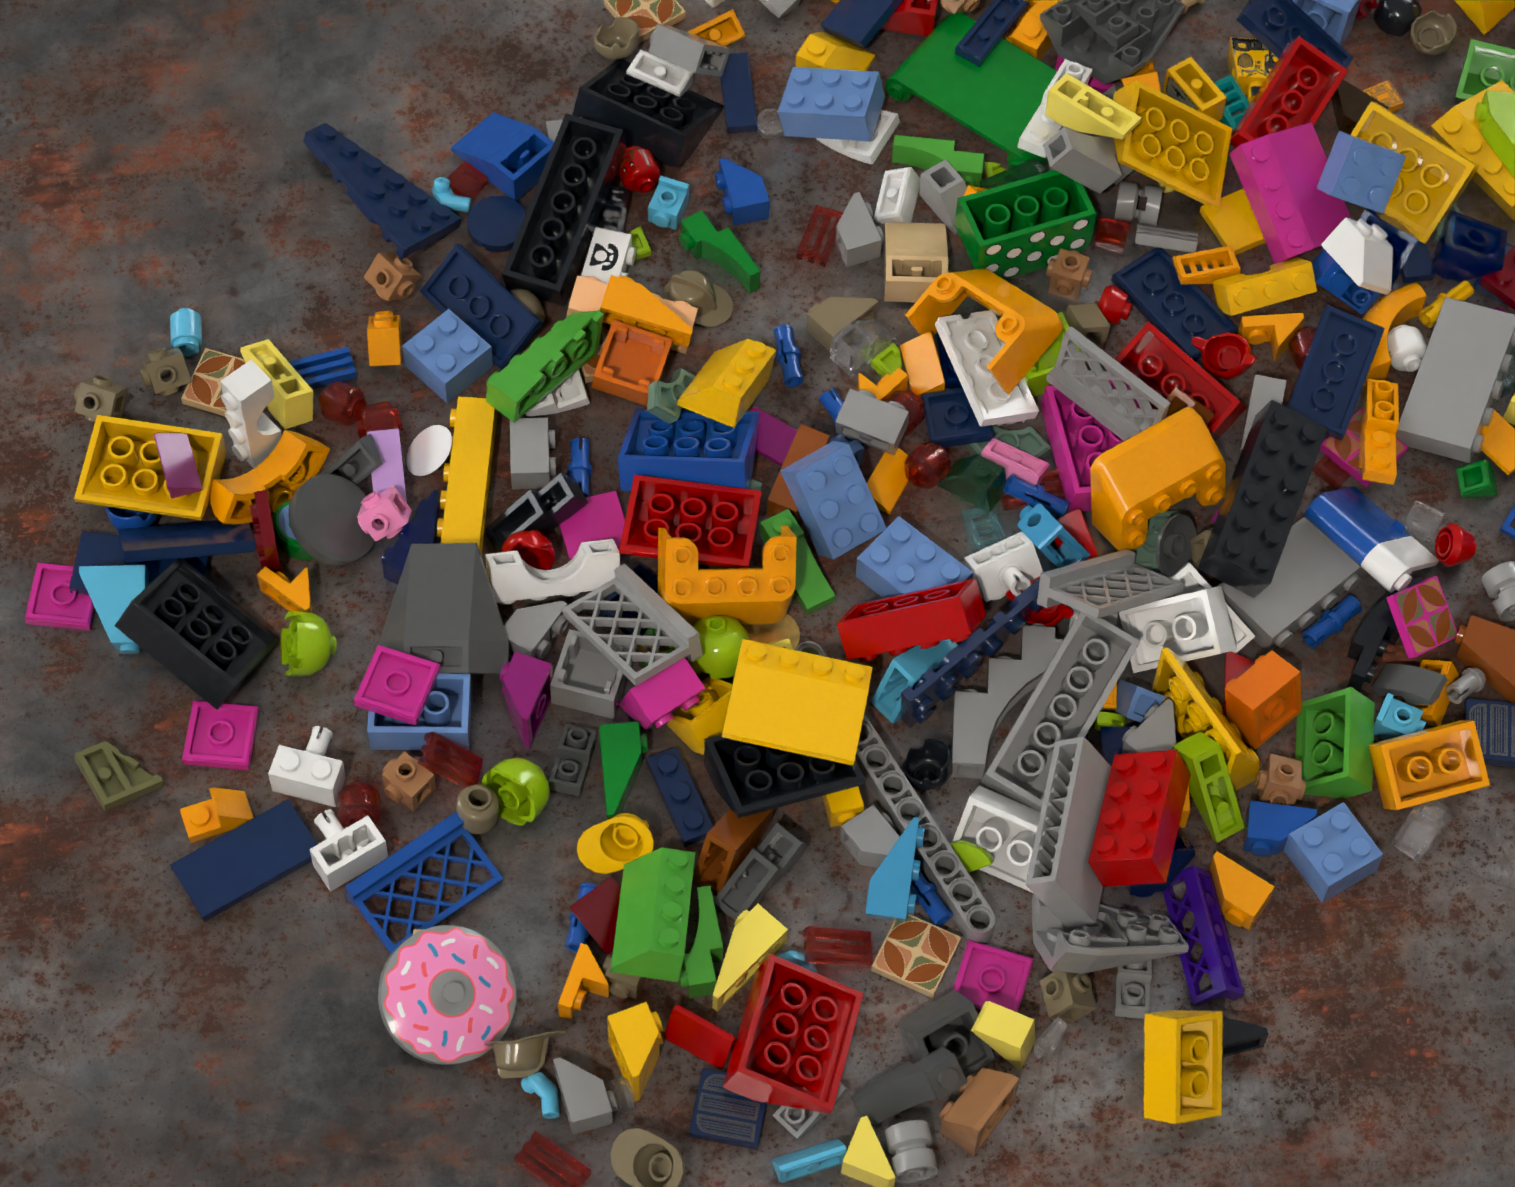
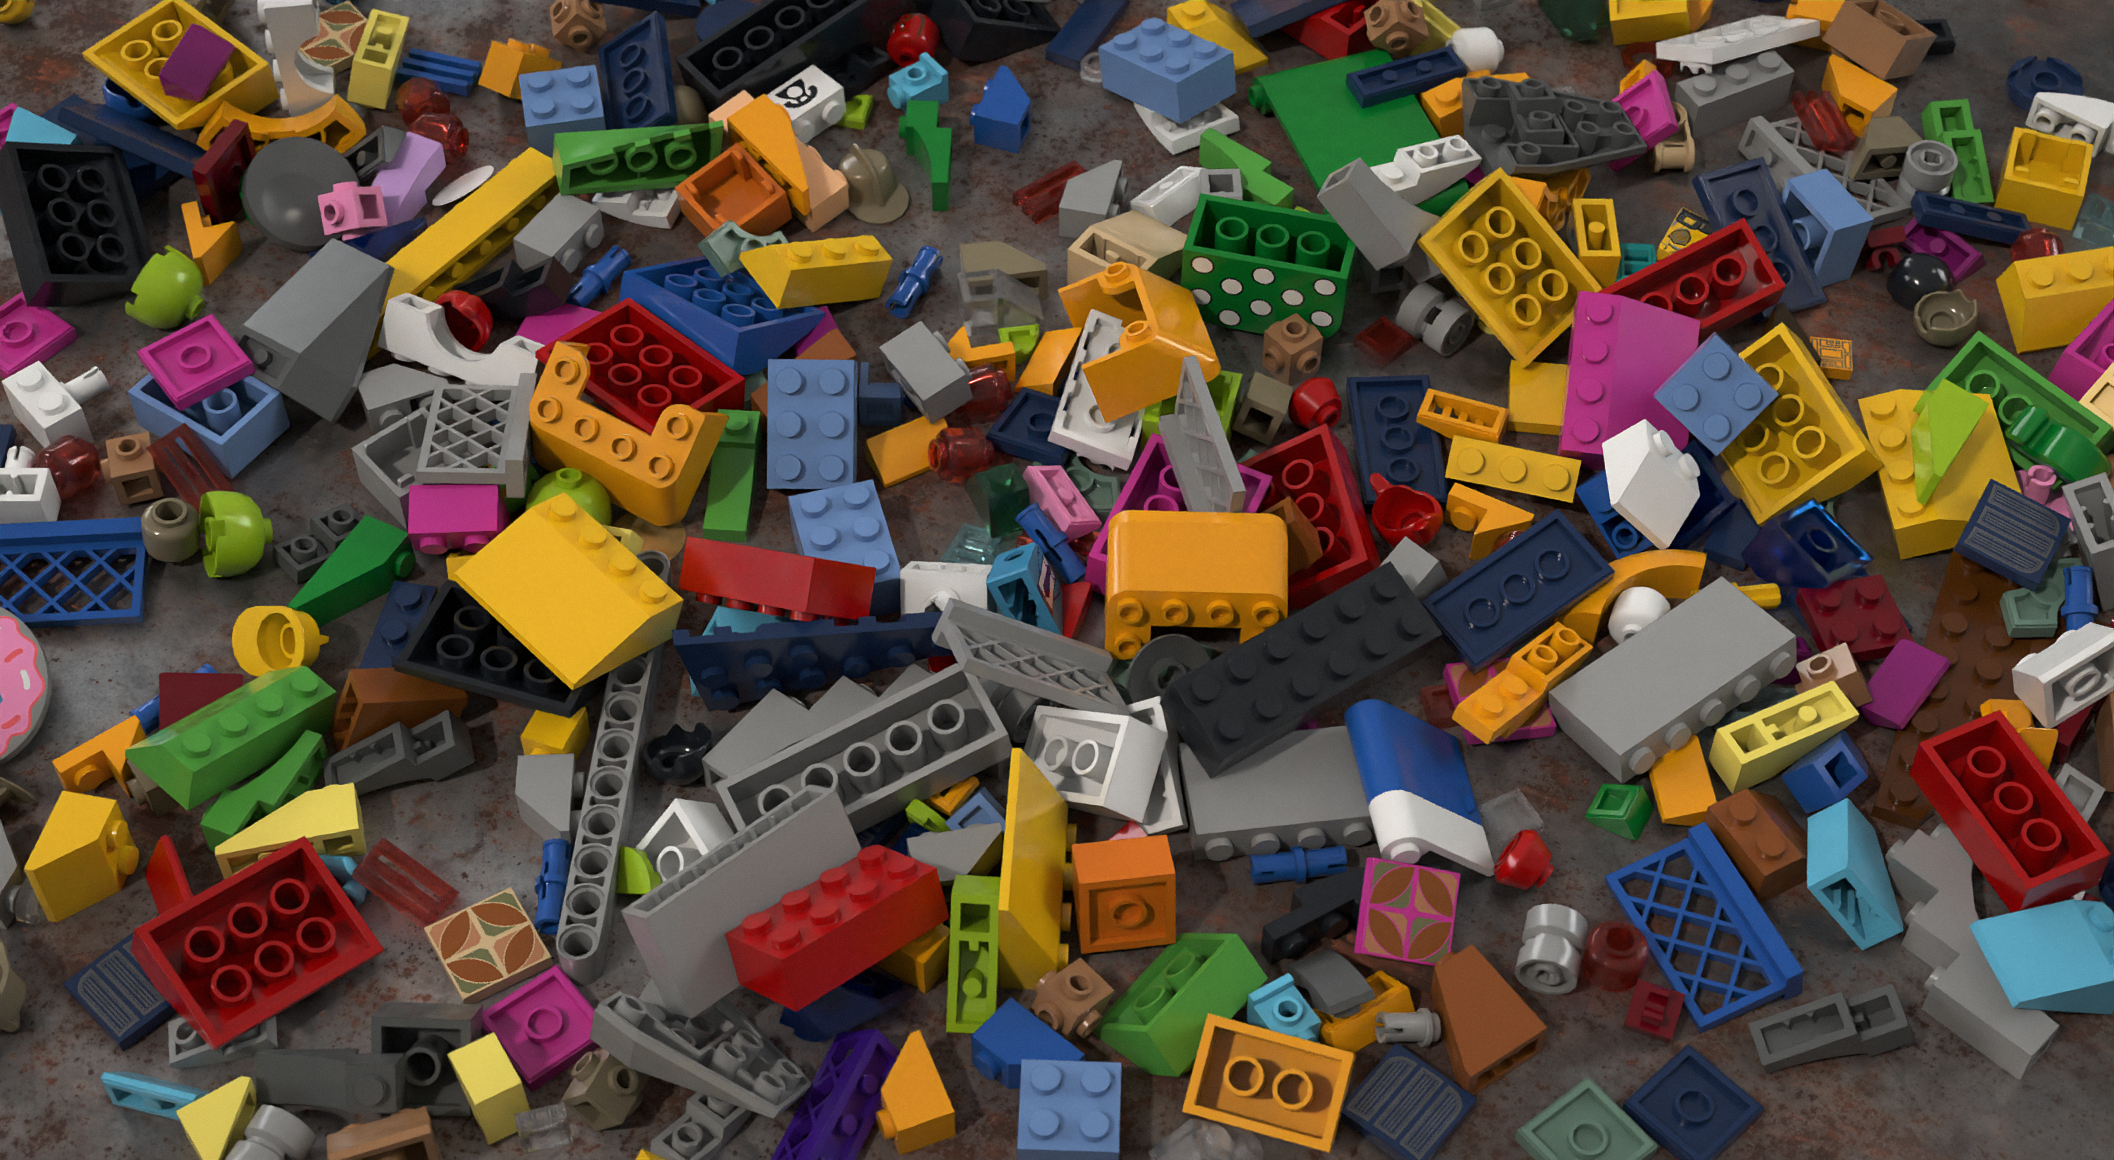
camera: 35 degrees right, 10 degrees down
magenta slope [500,652,553,749] -> none
dark azure slope [865,817,925,922] -> none
light yellow slope [1045,73,1141,140] -> none
light grey tile [1135,223,1198,253] -> none

